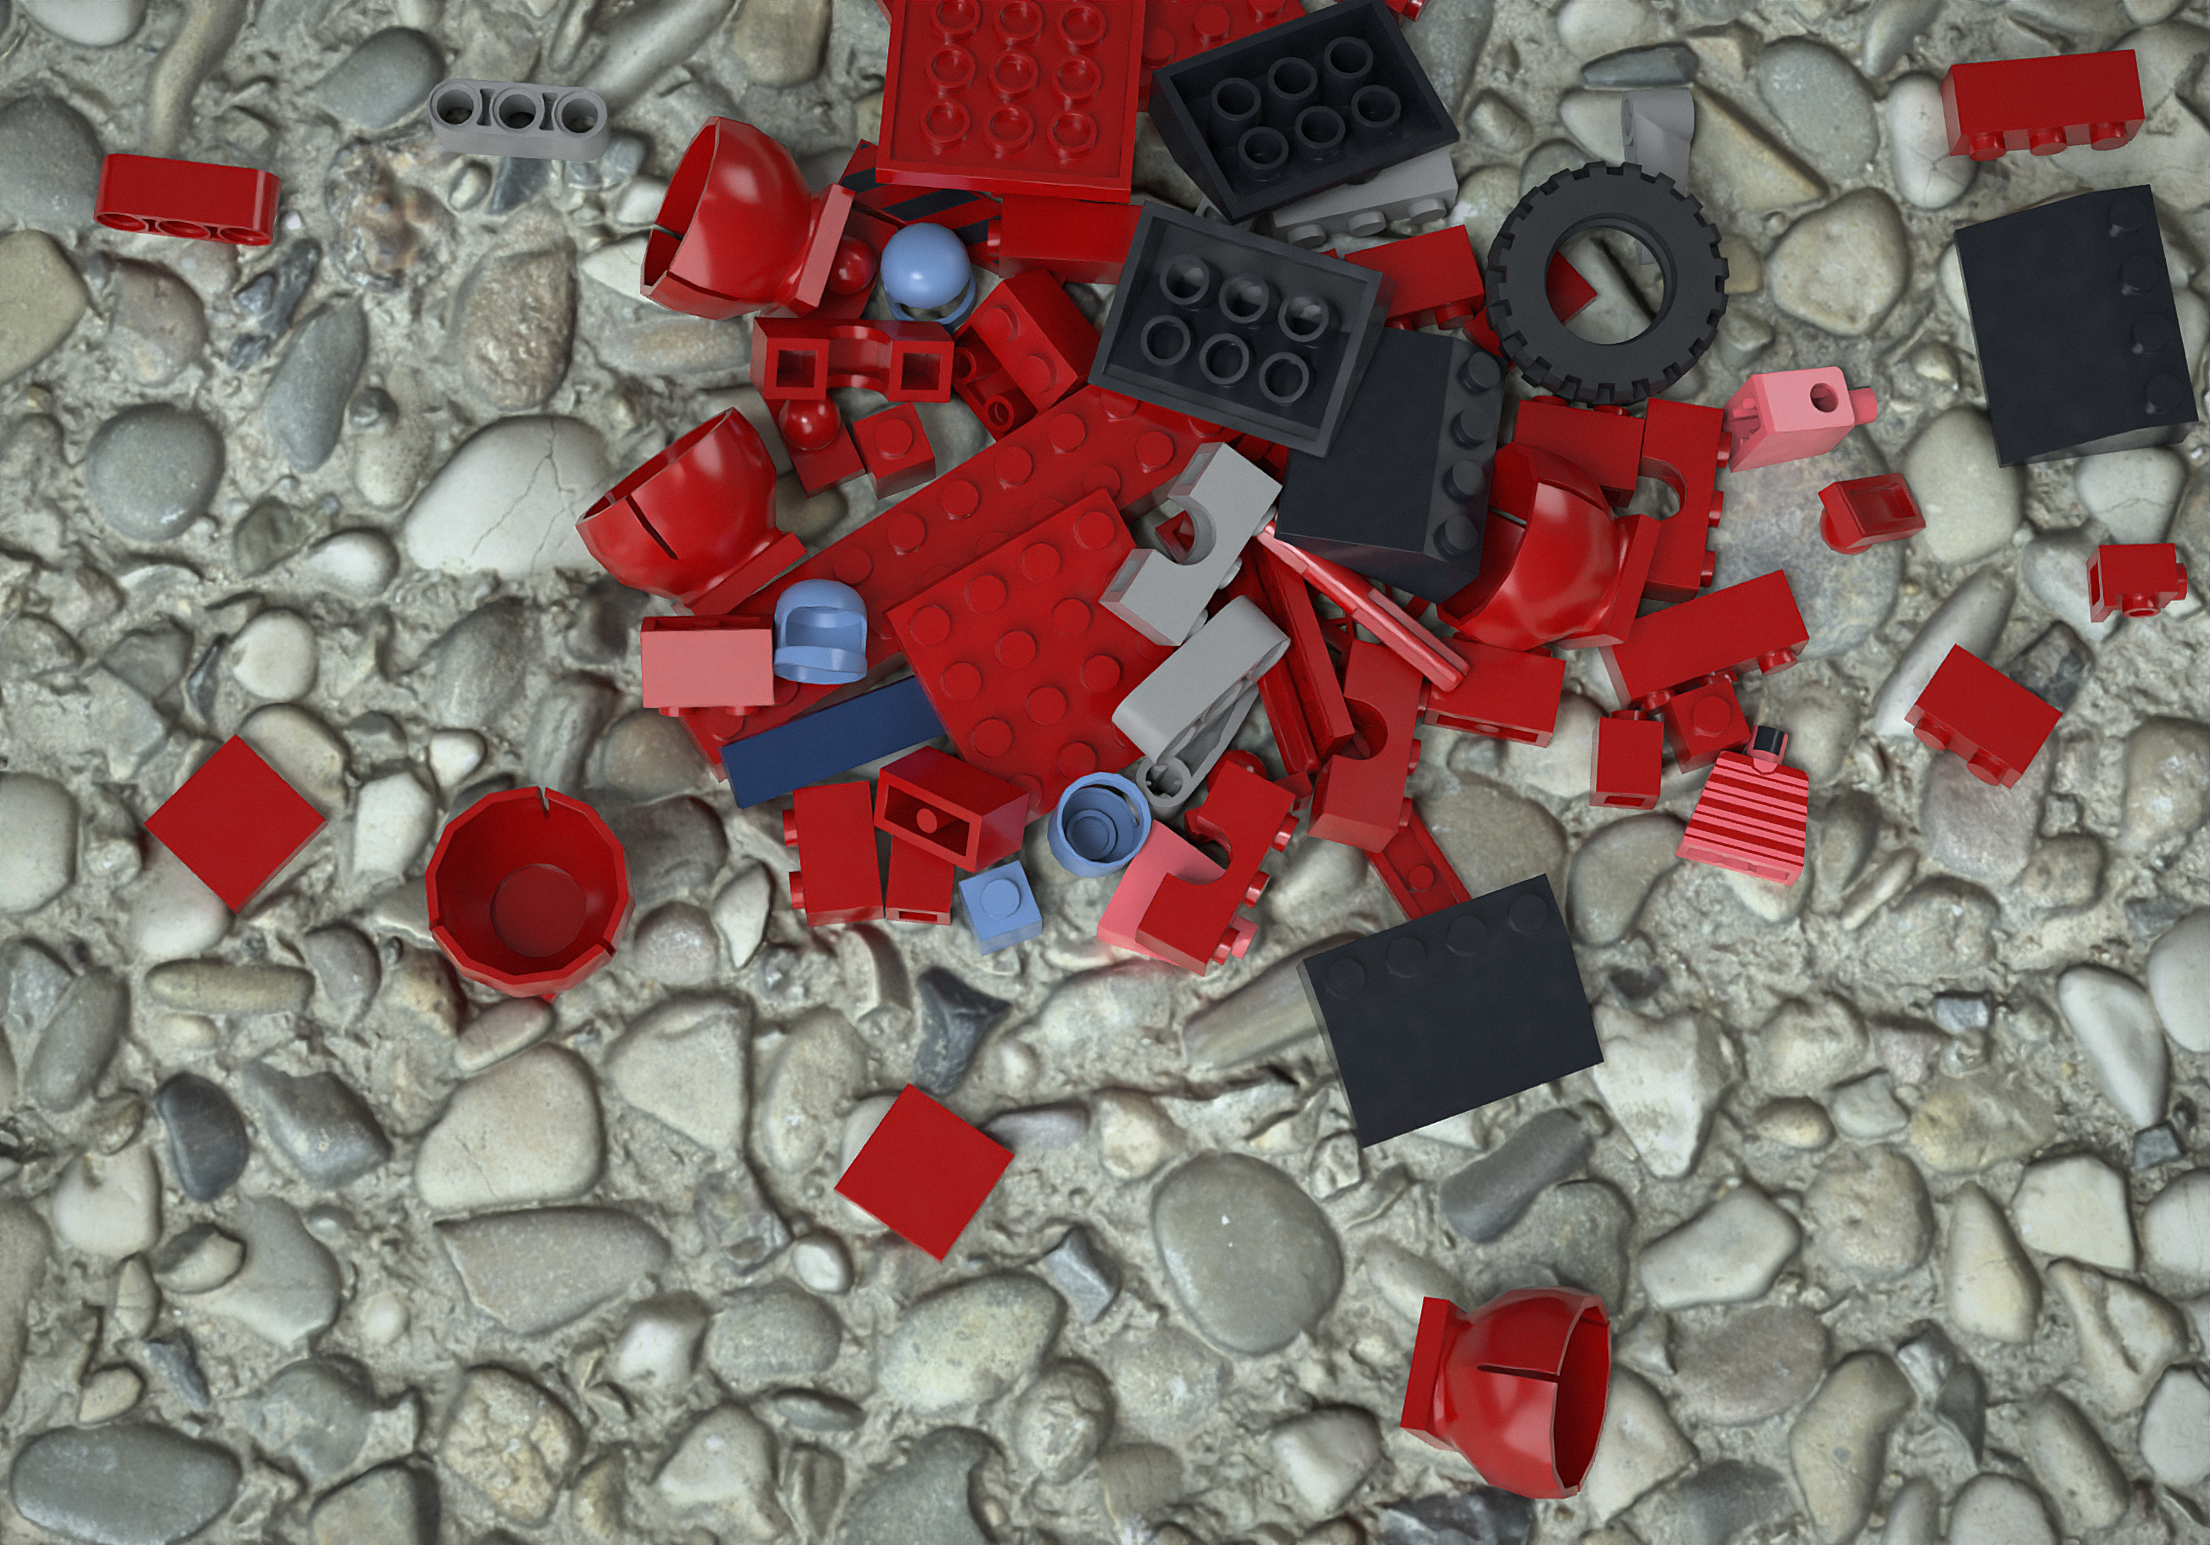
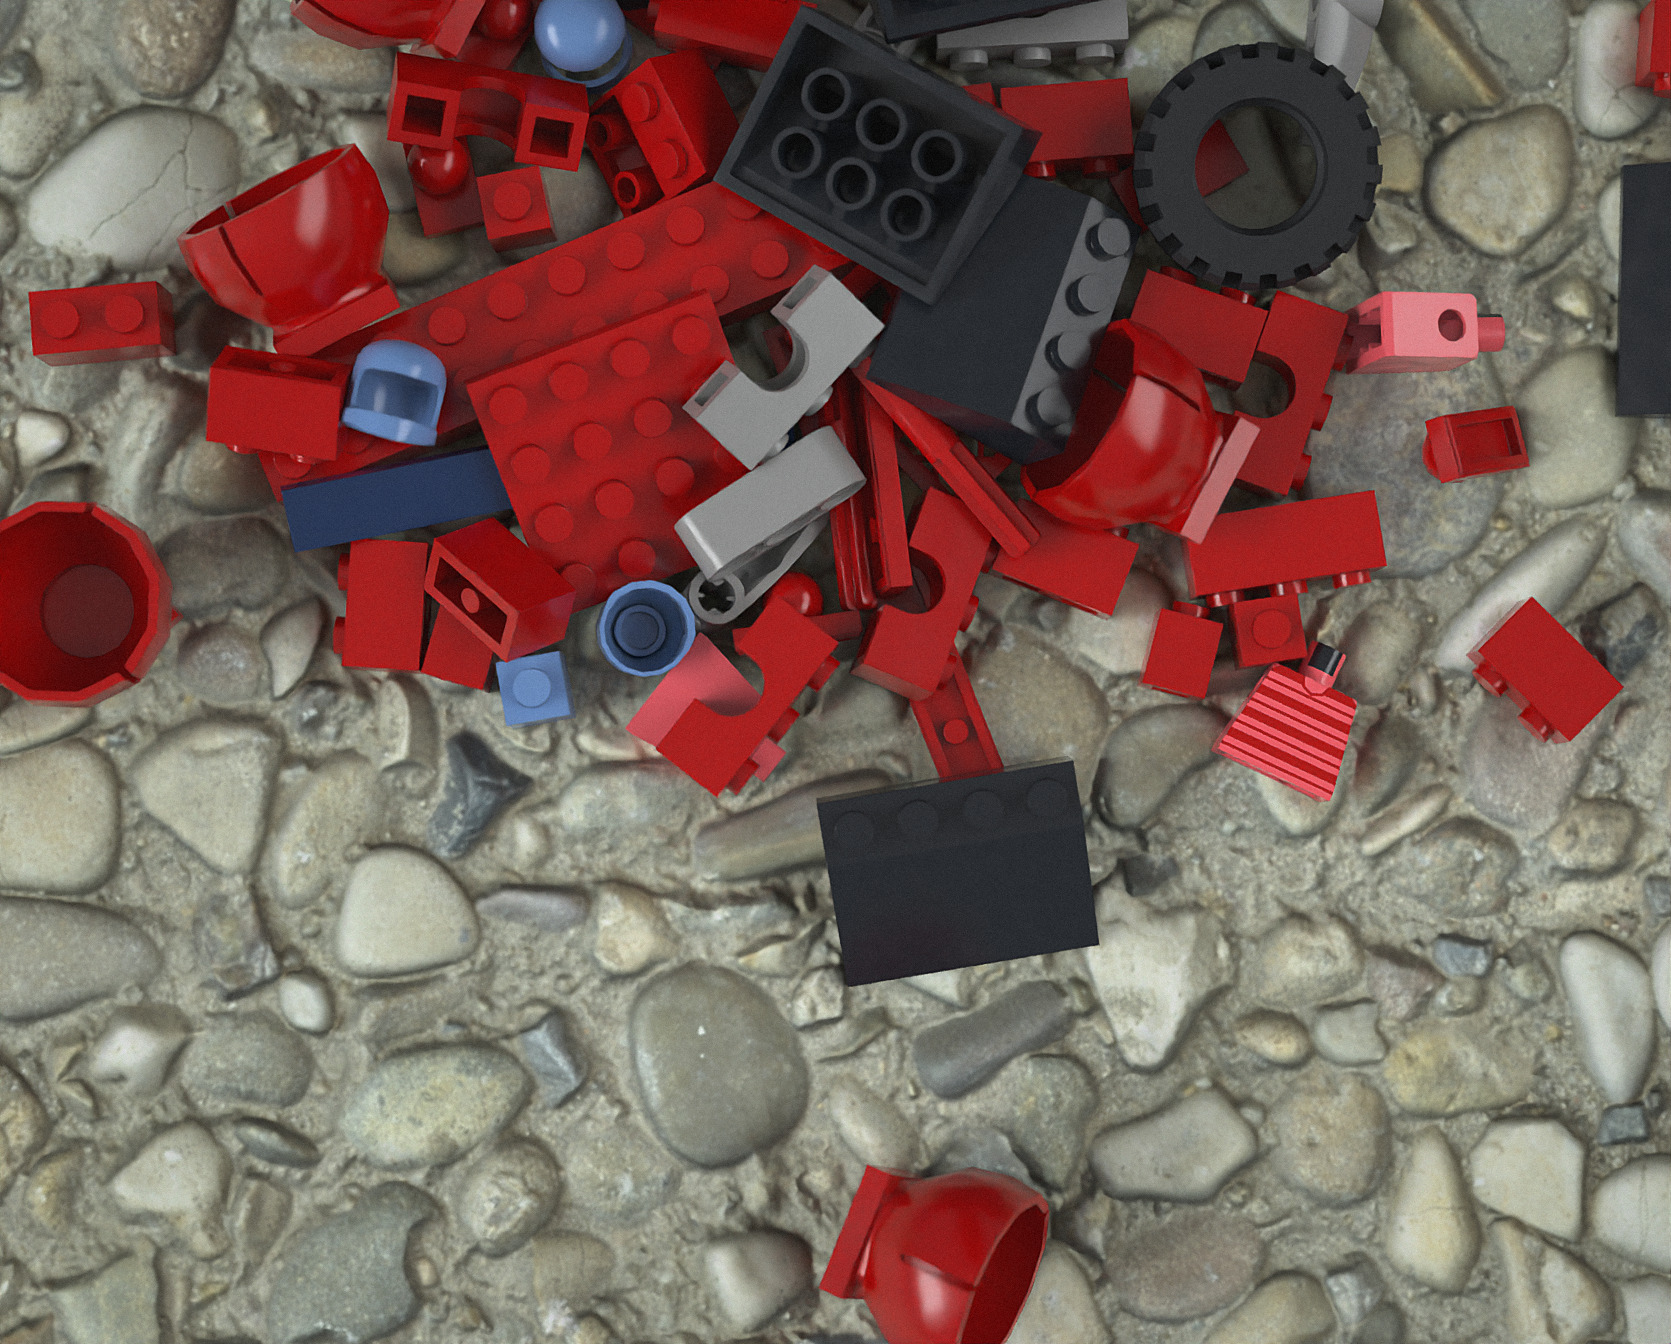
camera: 20 degrees right, 10 degrees up
red tile [834,1083,1015,1265] -> none
none -> red brick [28,281,177,367]

